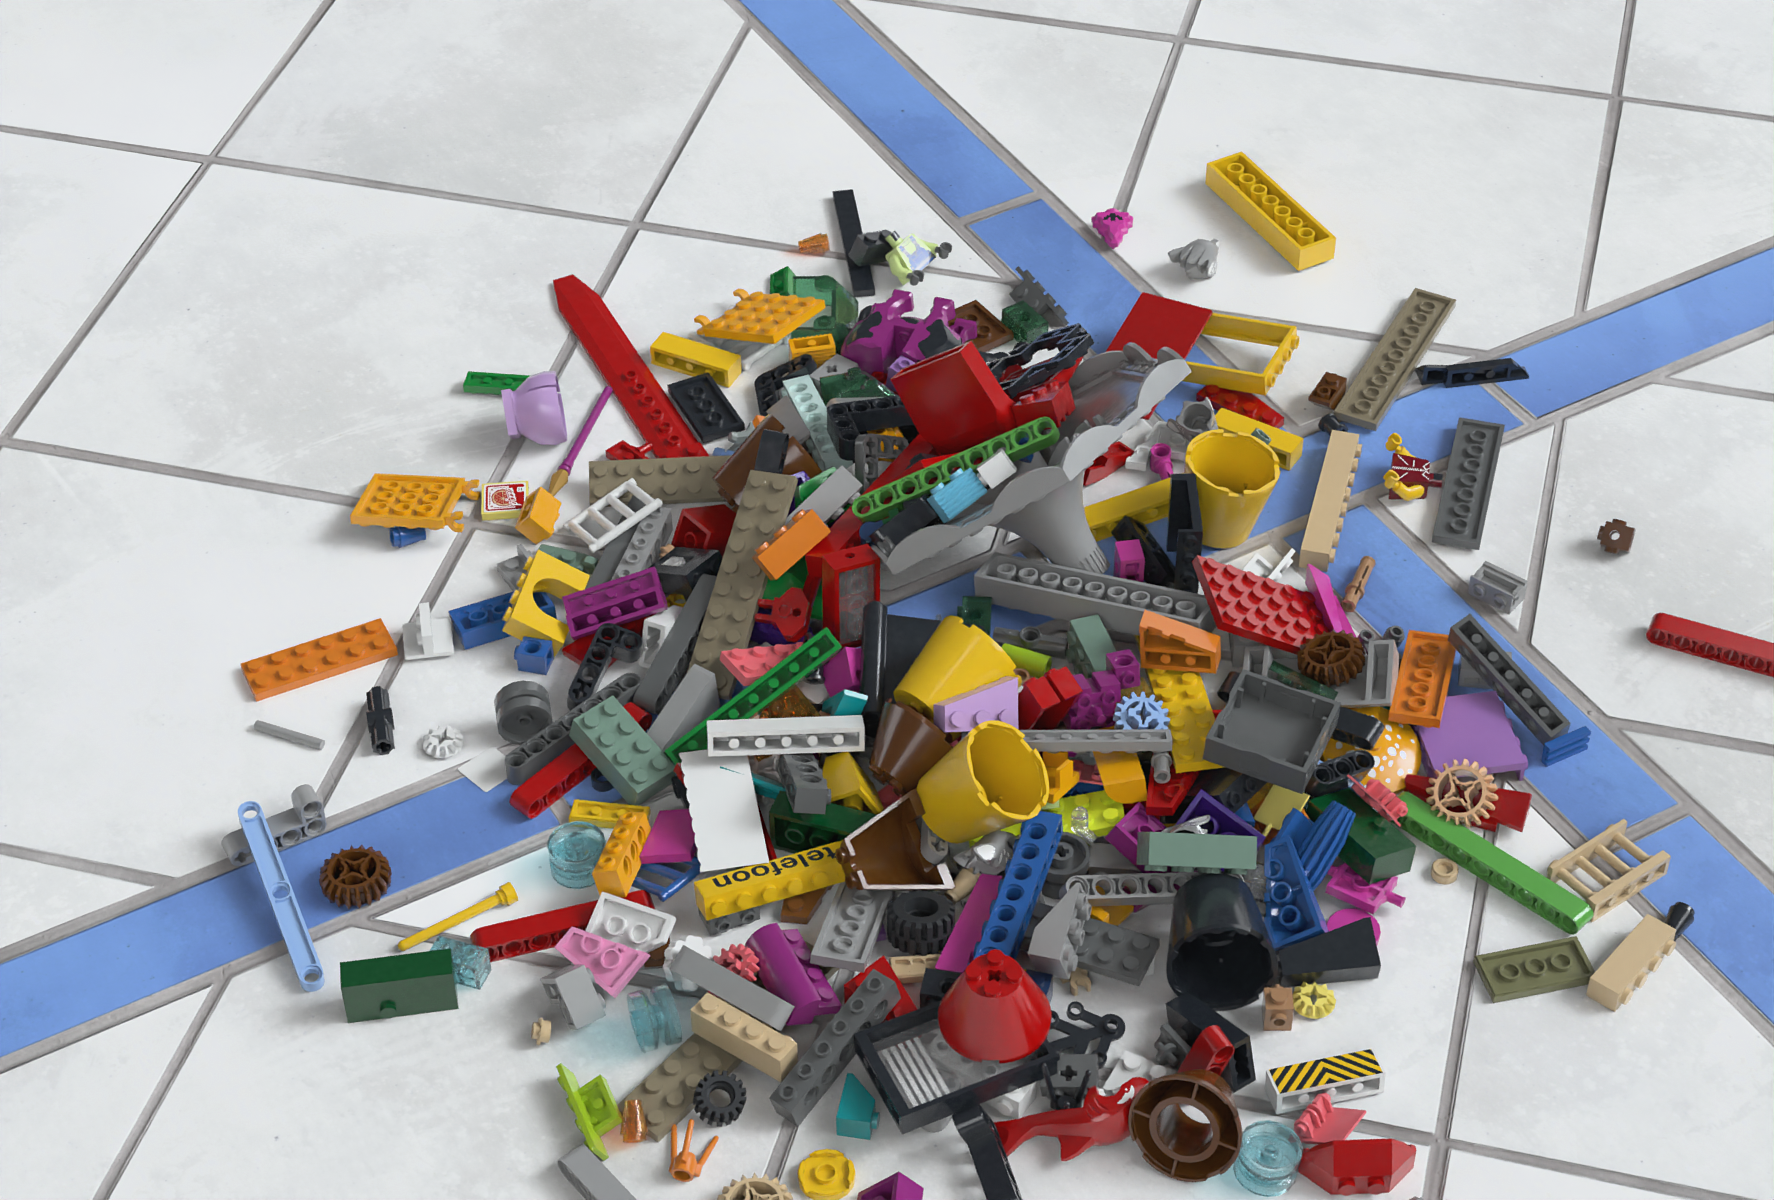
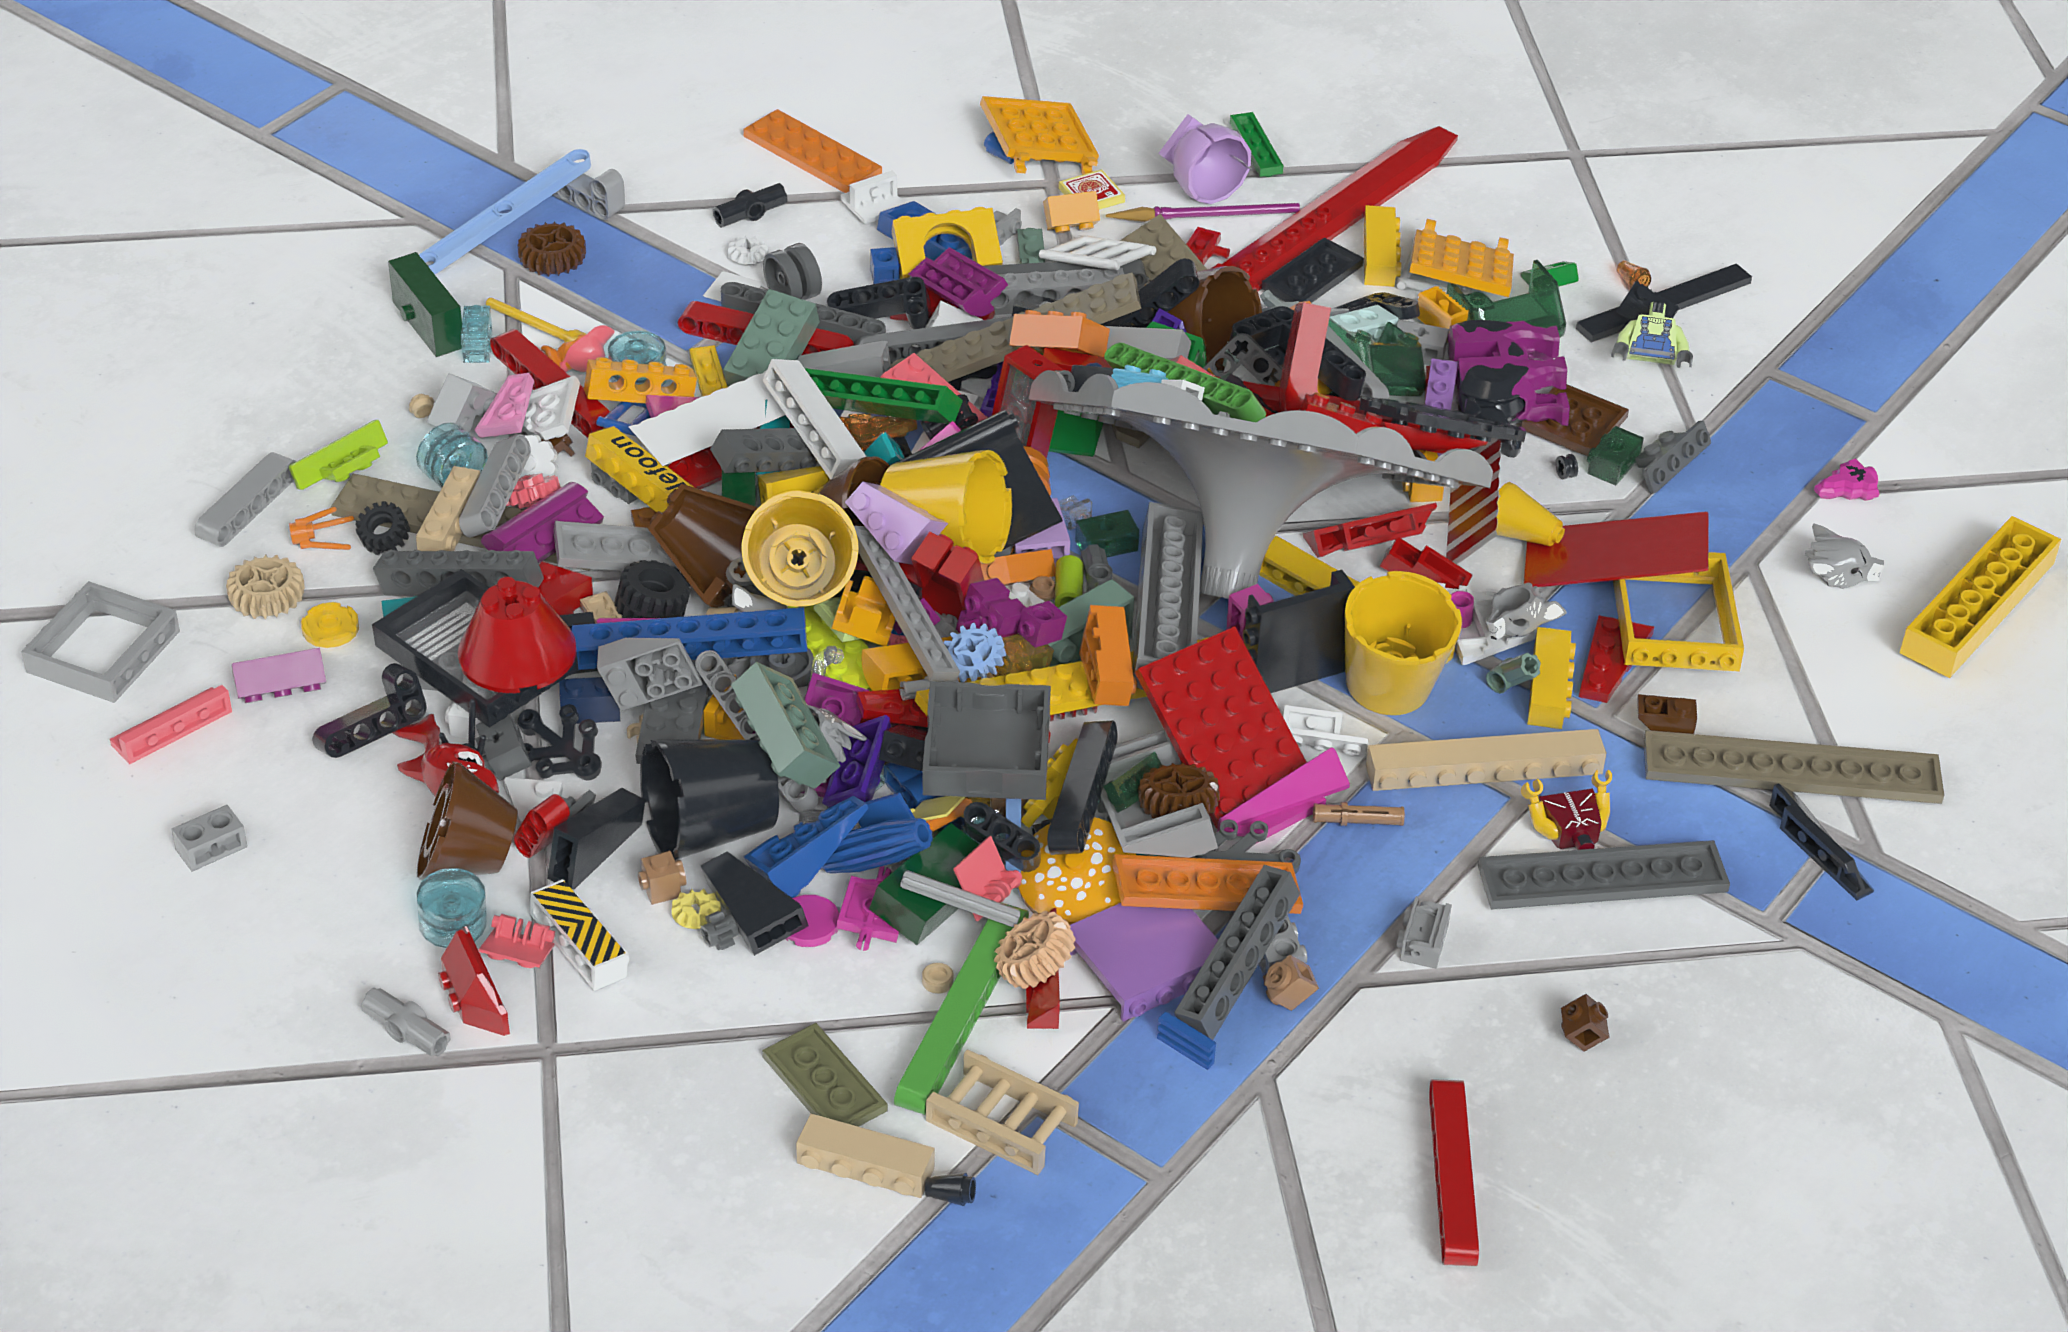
camera: 65 degrees right, 0 degrees up
light grey bar [254,720,325,750] -> none
clear orange cone [620,1100,648,1143] -> none
red hinge [754,587,813,643] -> none
black bush [1318,413,1348,436] -> none
none -> coral hair [541,325,615,372]
none -> dark grey gear [701,911,739,950]
none -> light grey axle [900,870,1020,927]
none -> medium nougat brick [1263,955,1319,1011]

